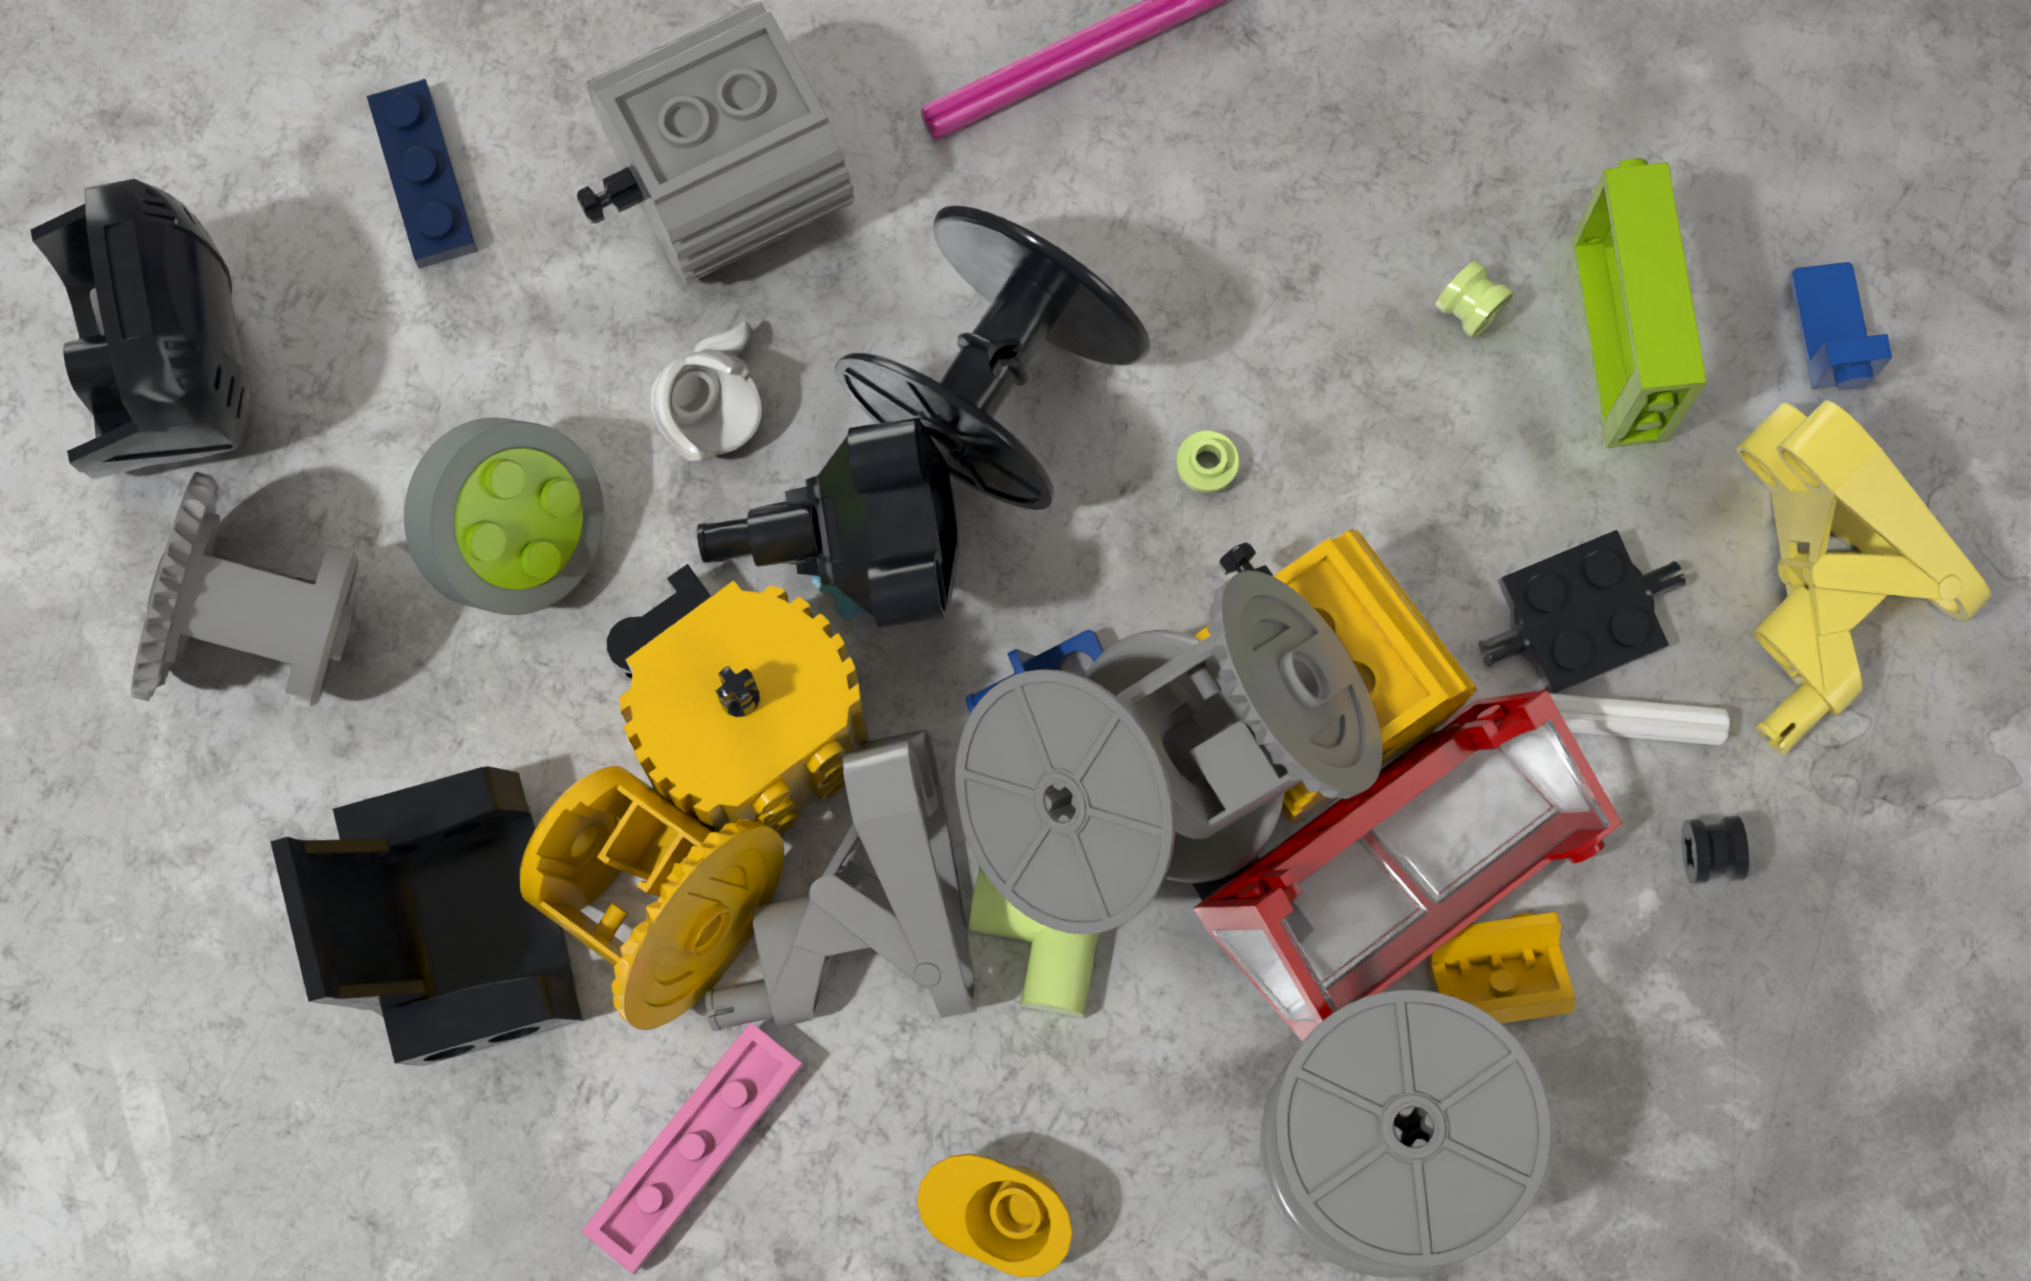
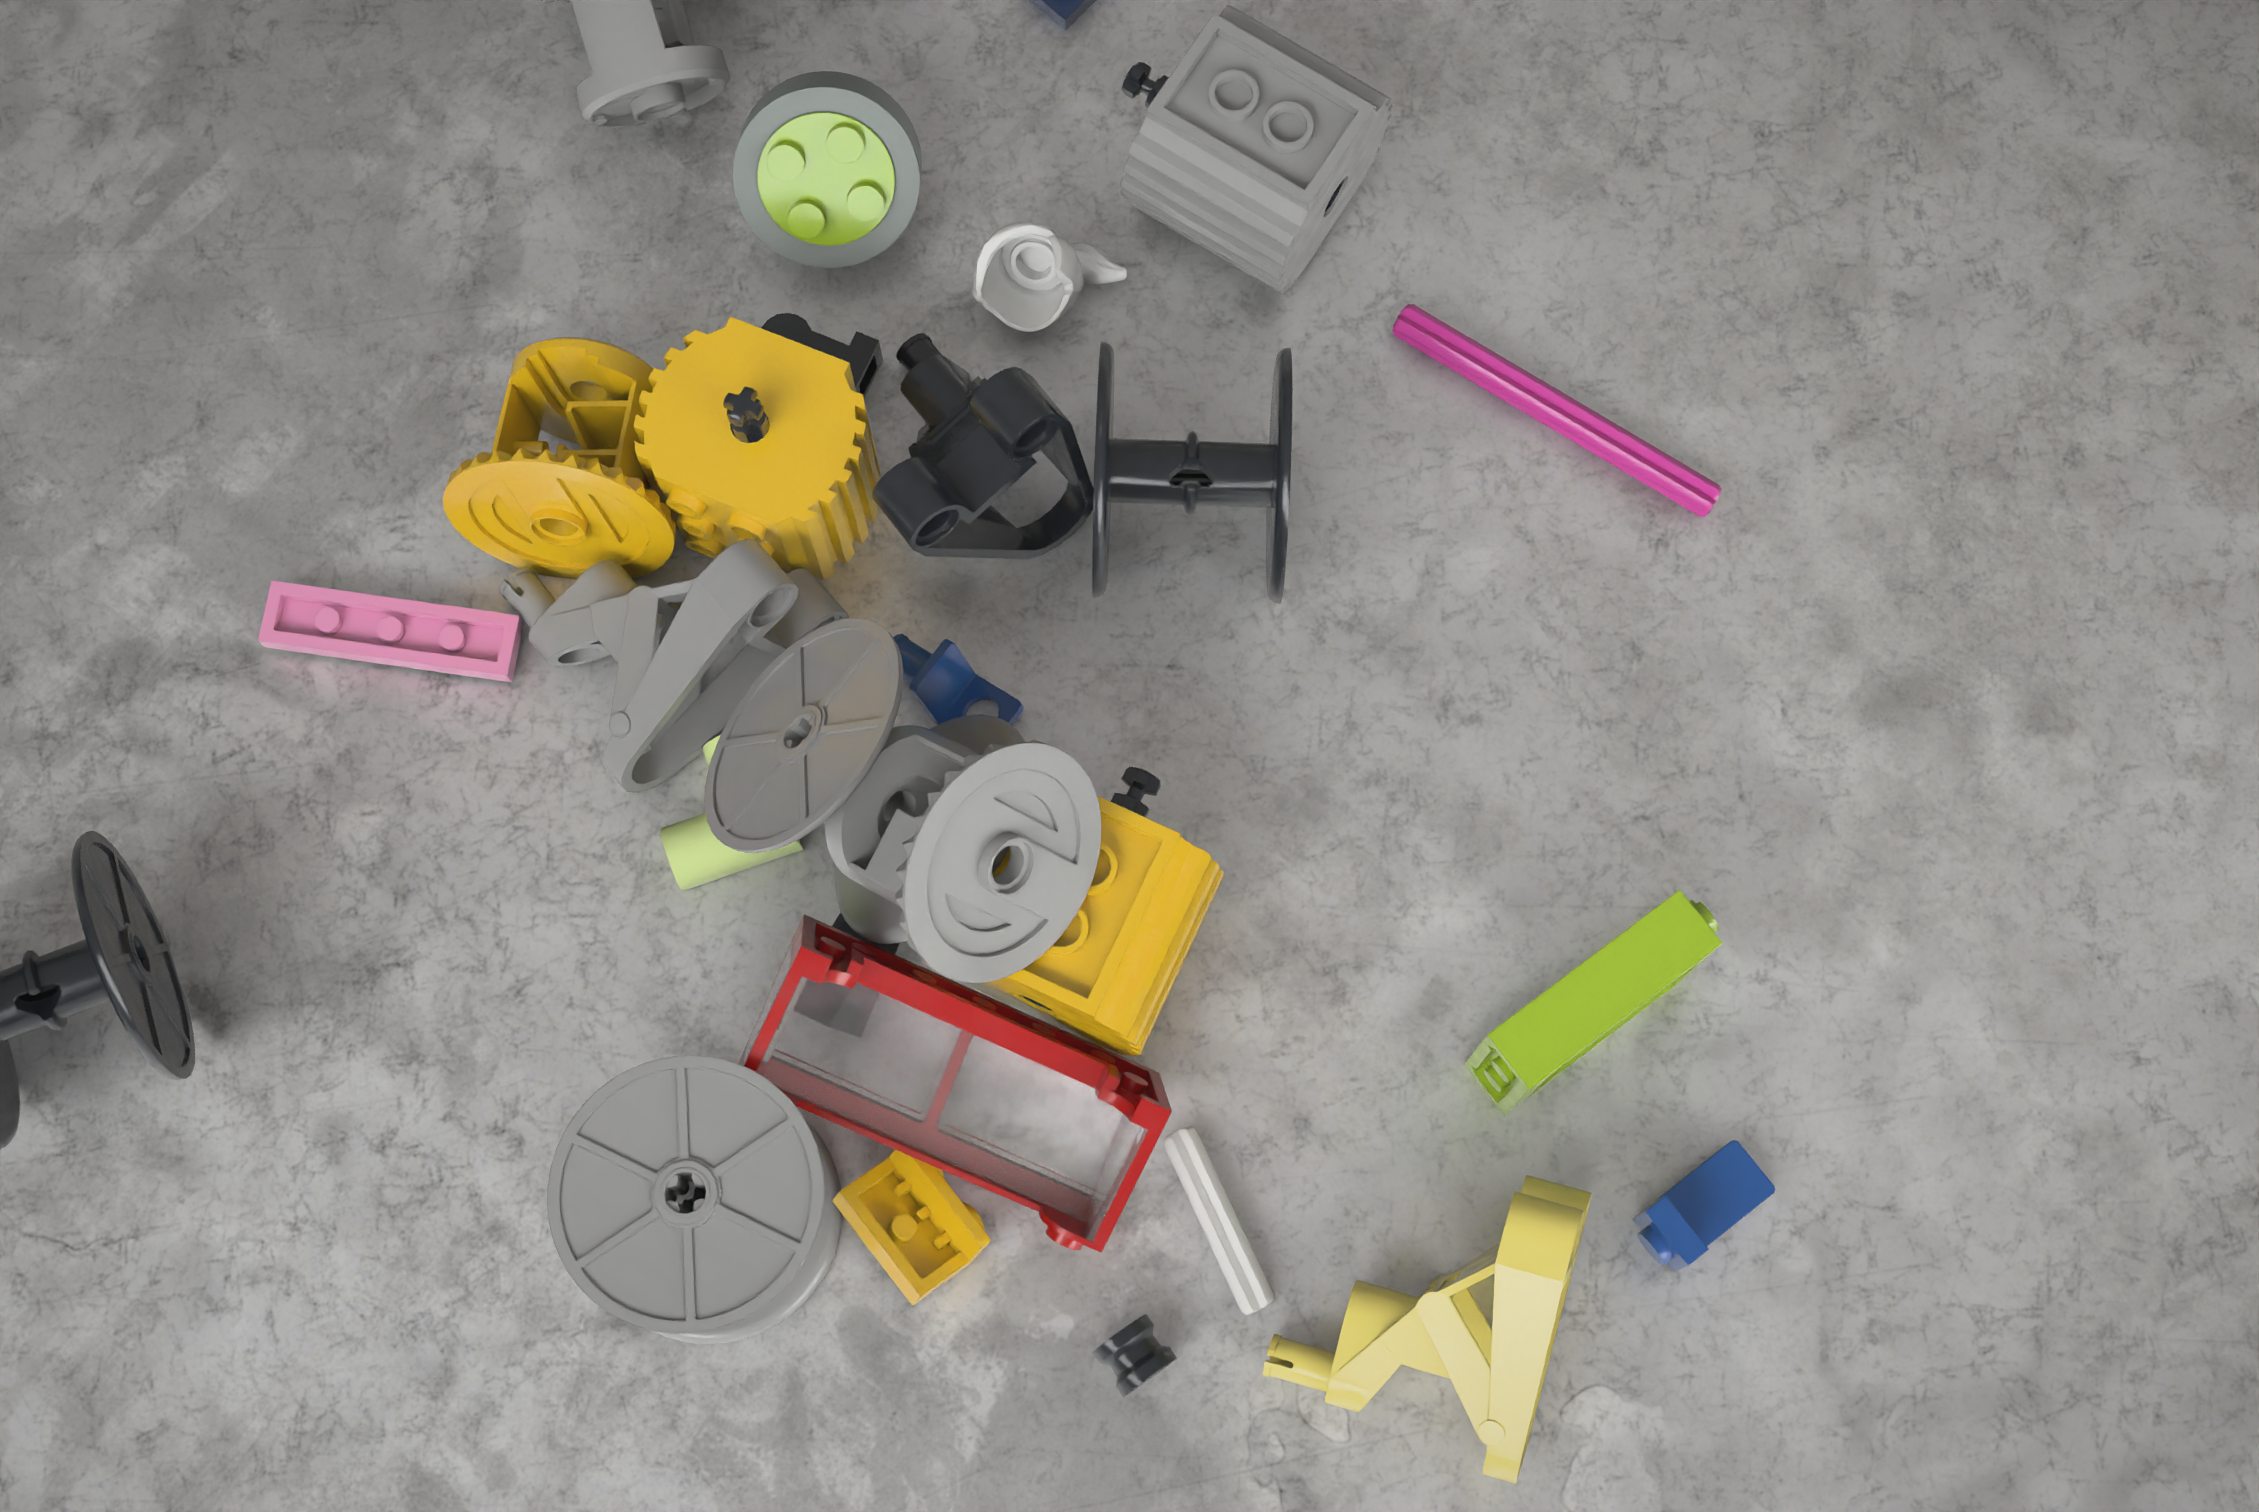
camera: 60 degrees right, 0 degrees up
black piece [270,766,583,1066] -> none
yellow piece [917,1153,1073,1278] -> none
yellowish green plate [1176,430,1239,493] -> none
yellowish green wheel [1435,260,1514,339] -> none
black plate [1478,530,1686,694] -> none

